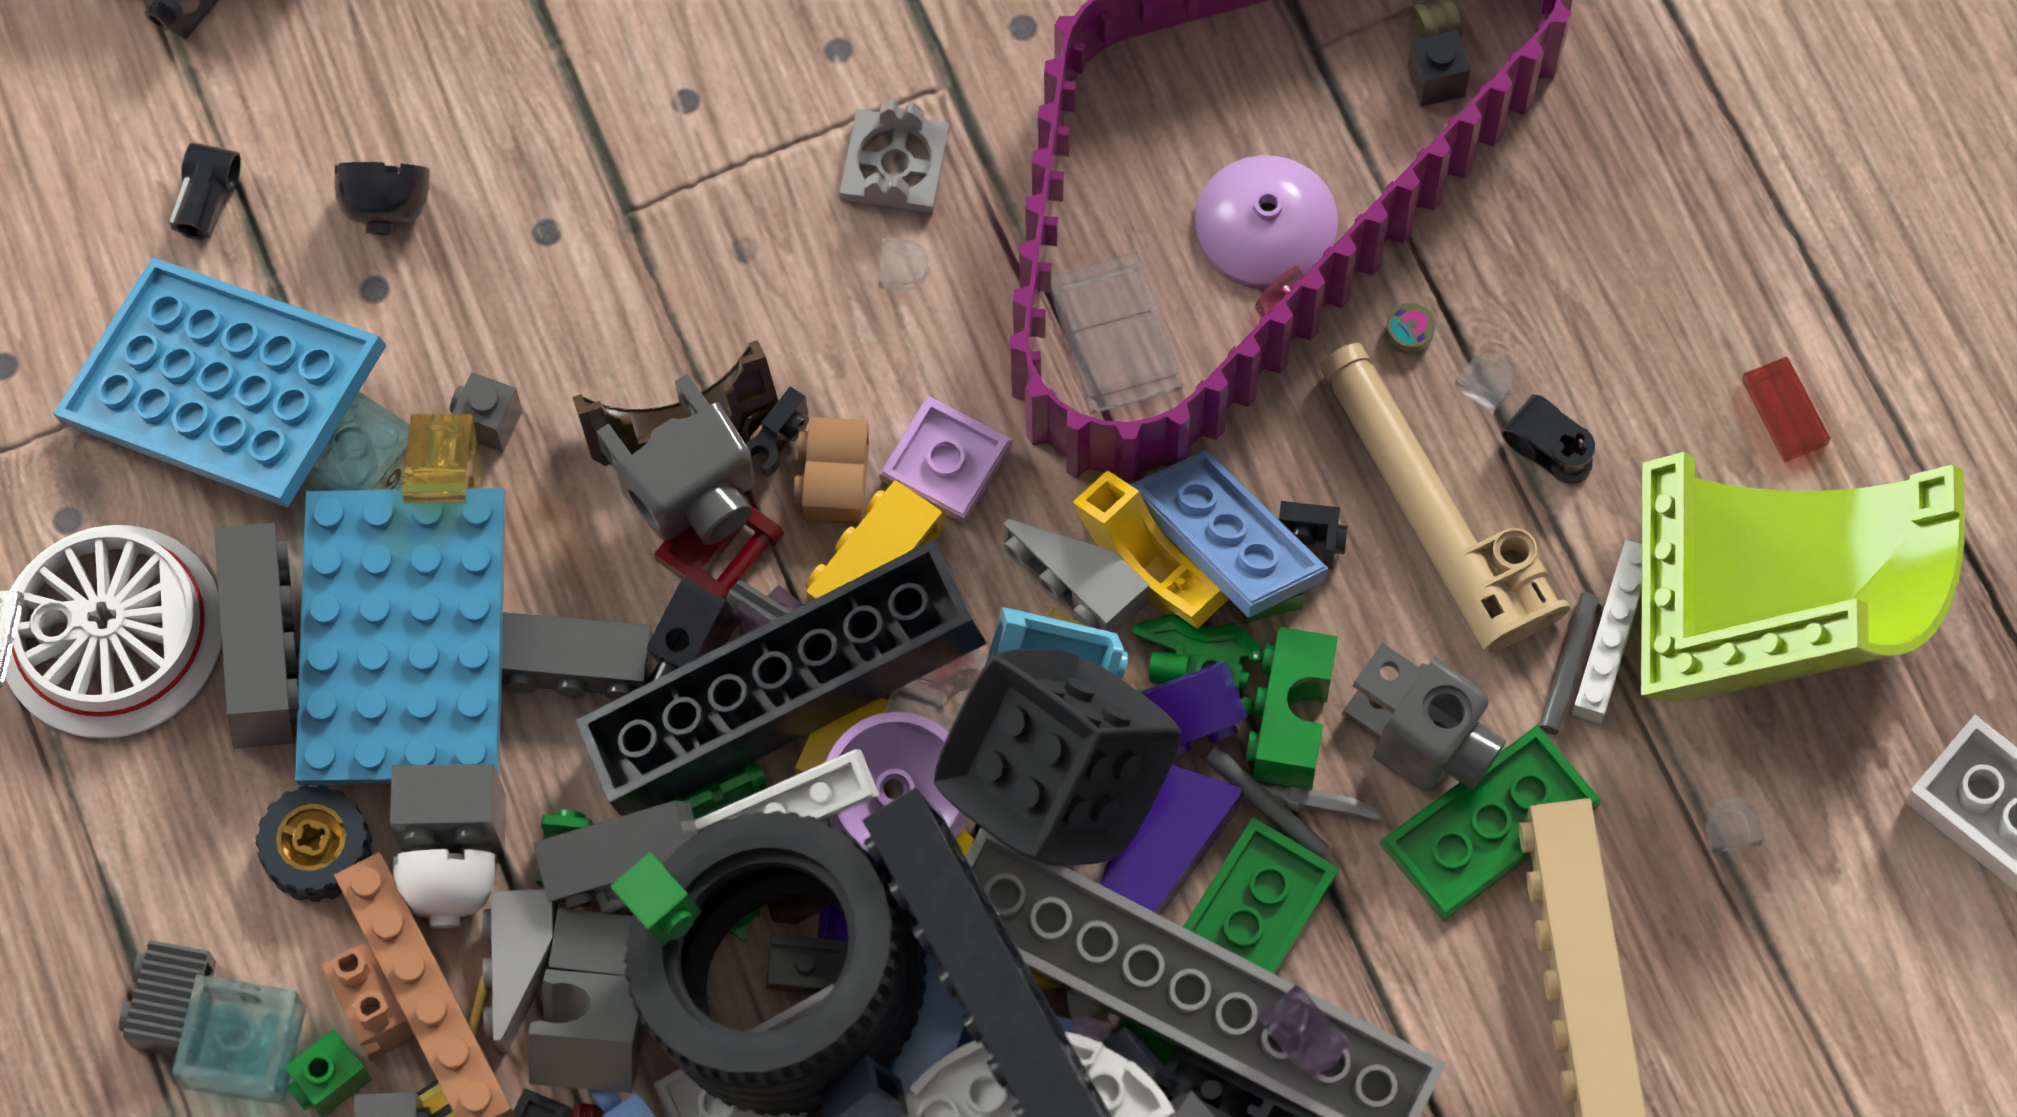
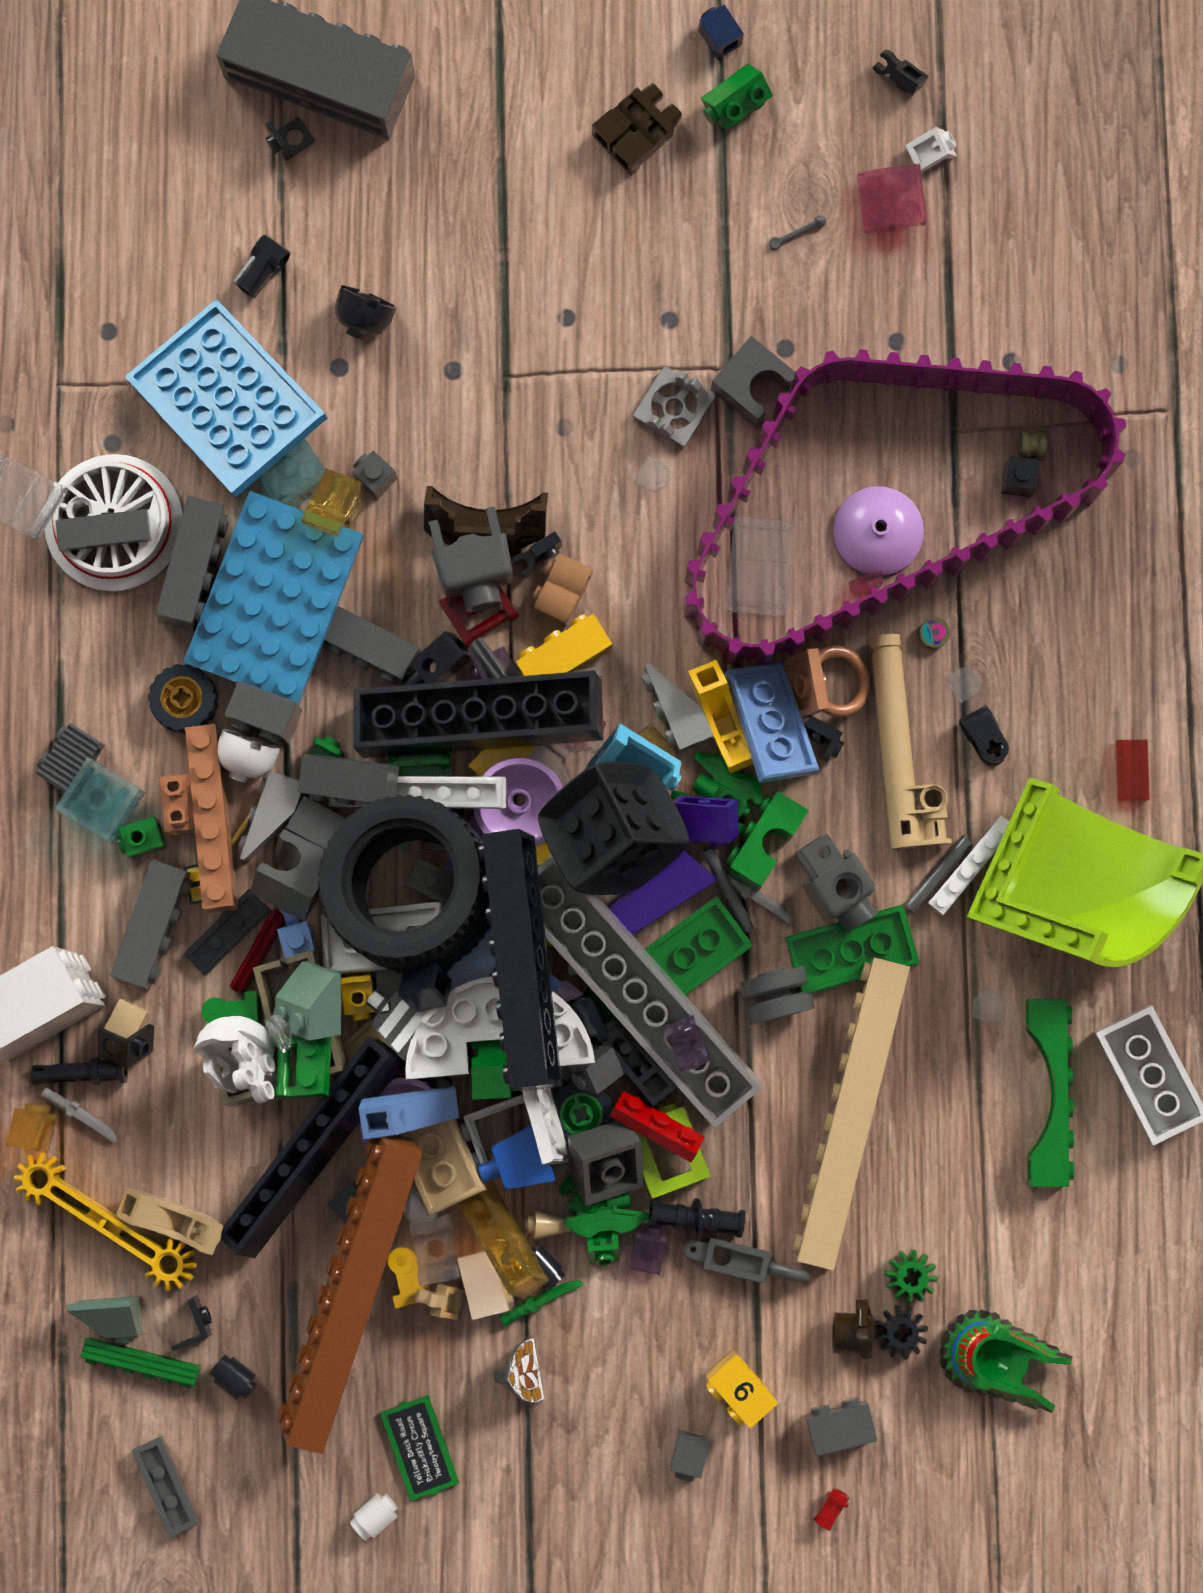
camera: 20 degrees right, 15 degrees up
green brick [610,852,702,946] -> none
lavender plate [879,396,1012,524] -> none
none -> dark grey tile [55,509,151,552]
none -> dark grey piece [711,336,795,428]
none -> dark grey wheel [739,966,815,1025]
none -> nougat tile [783,645,871,720]
none -> green arch [1025,999,1074,1187]

